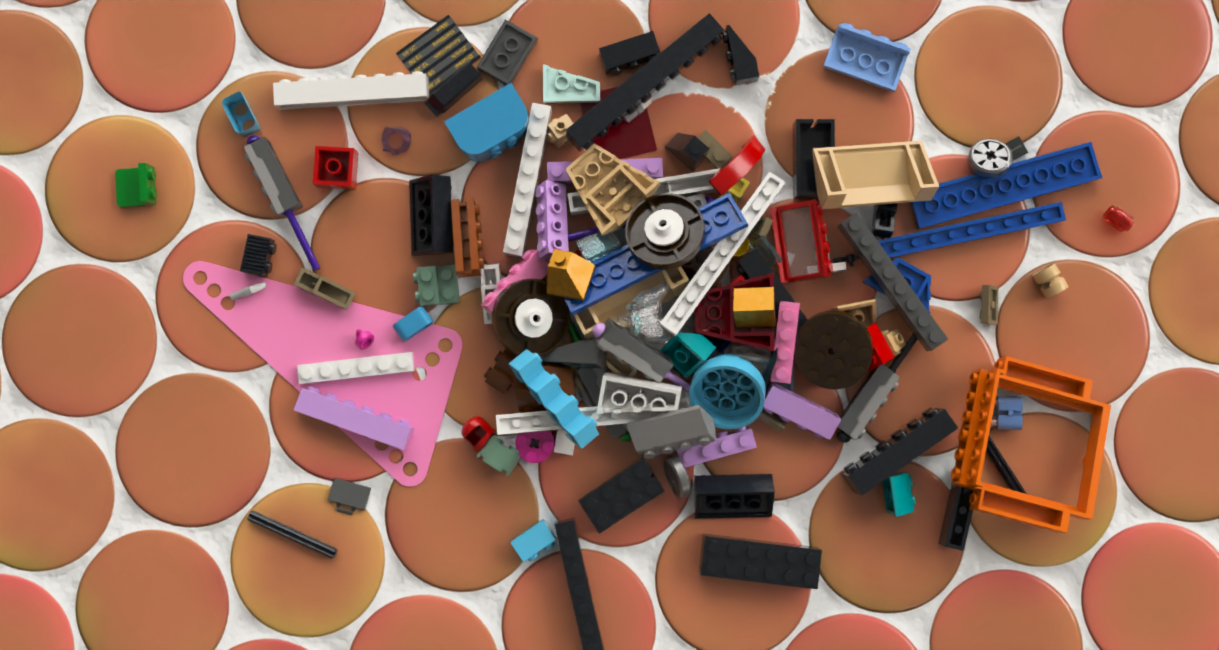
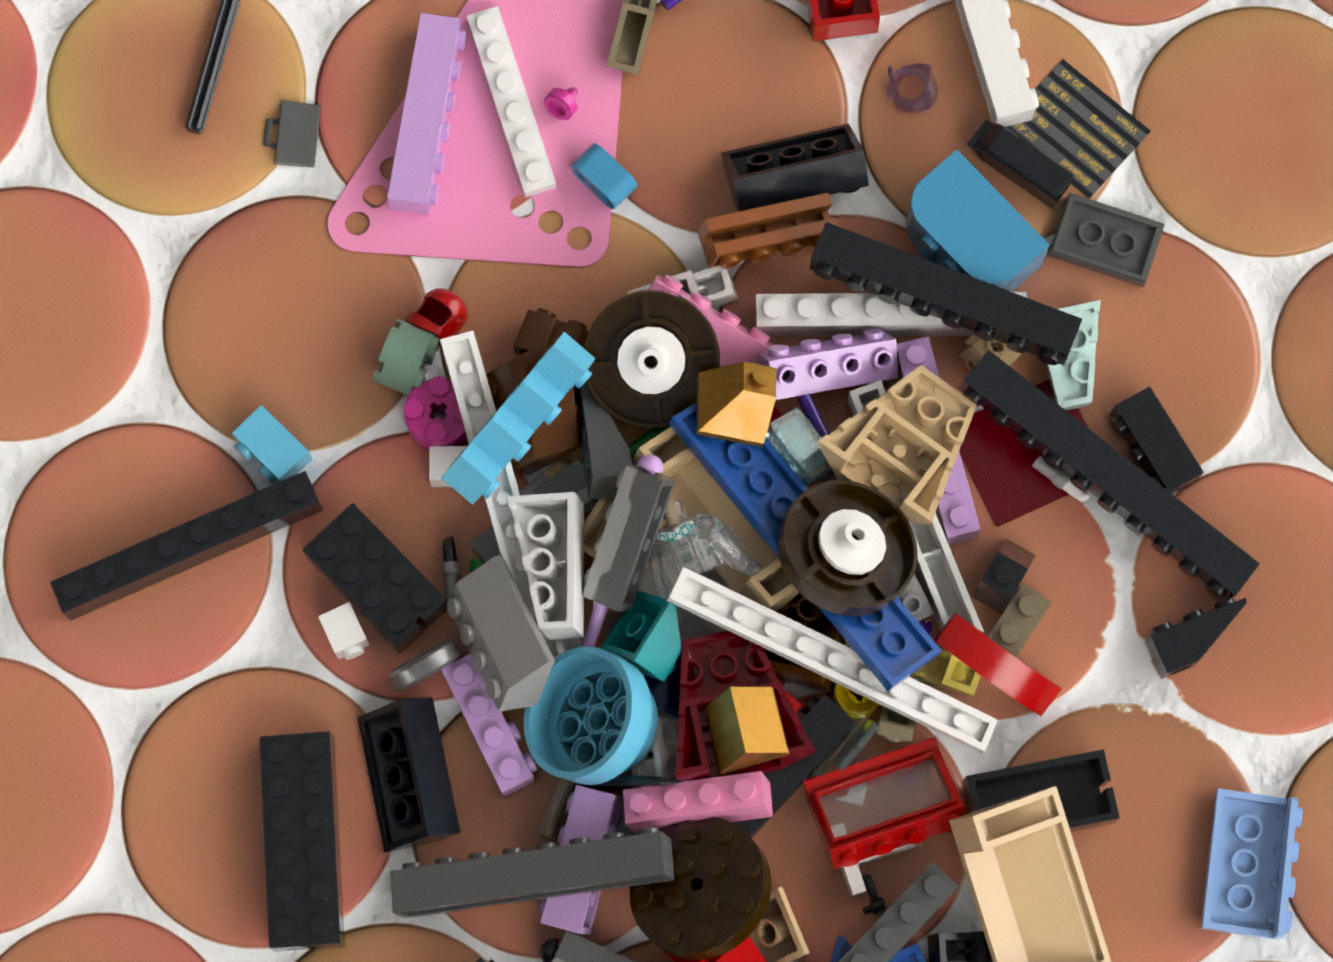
camera: 80 degrees right, 10 degrees down
sand green plate [413,265,460,307] -> none
none -> white brick [318,602,370,660]
none -> dark grey brick [390,828,675,918]
none -> light grey piece [442,536,460,601]
none -> black brick [810,222,1082,366]

